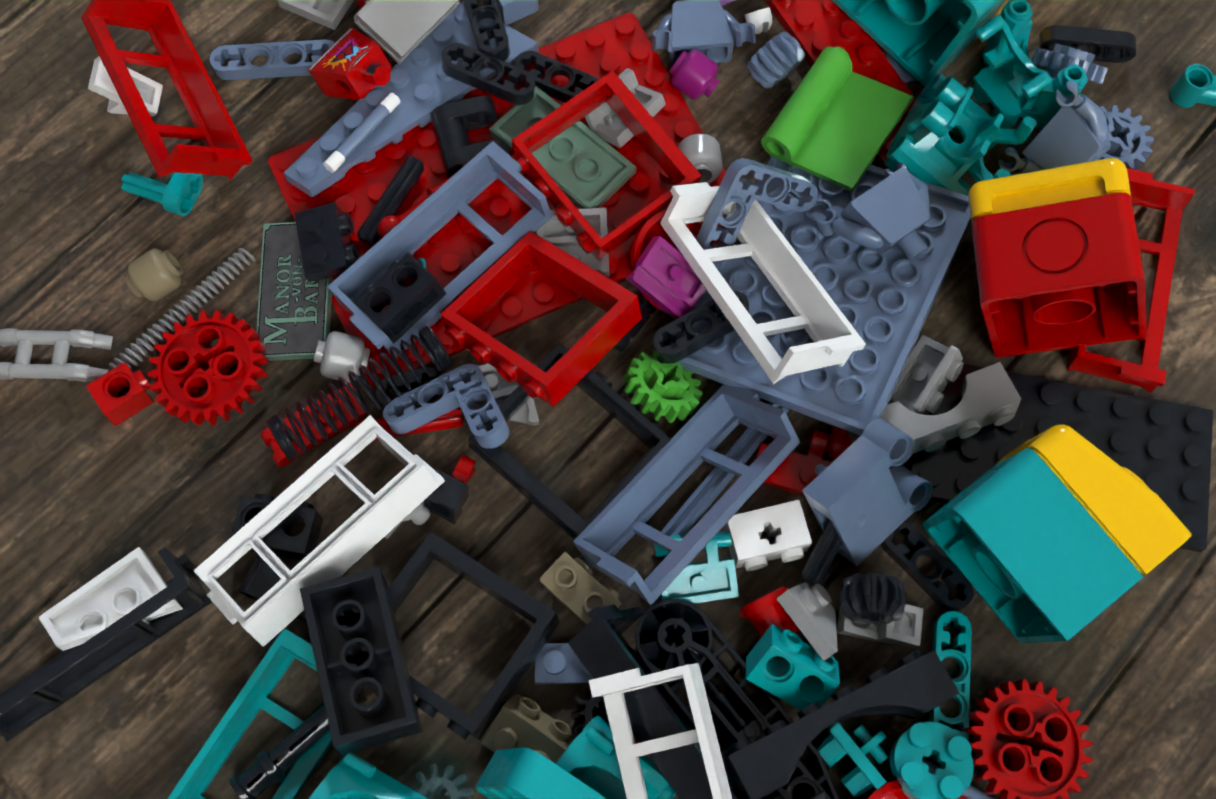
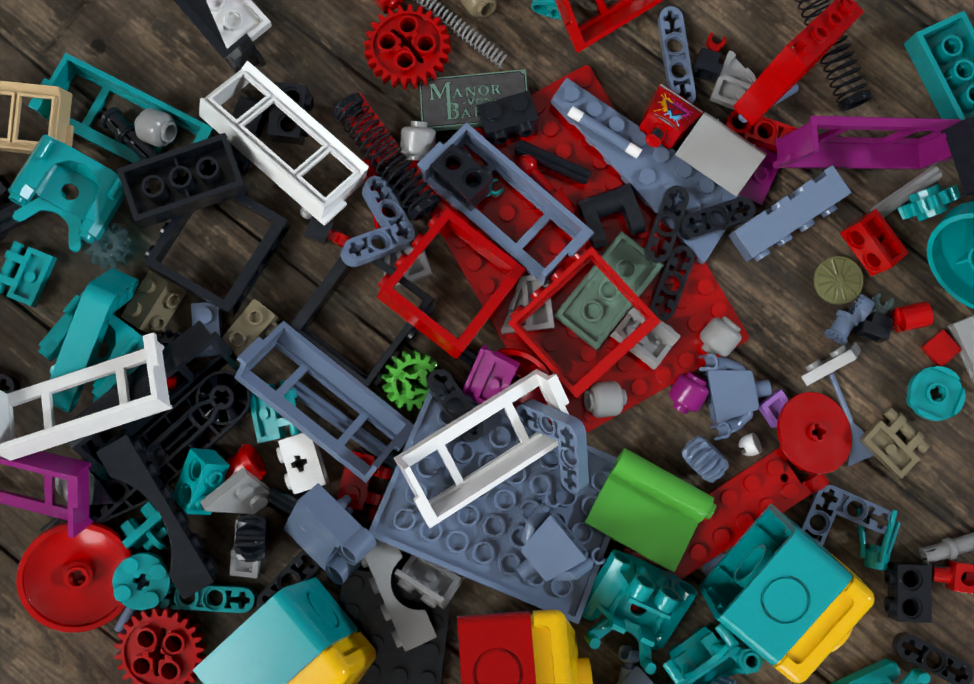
camera: 90 degrees right, 15 degrees up
none -> light grey head [134,108,177,147]
none -> black piece [692,32,727,83]
none -> light grey head [700,316,742,357]

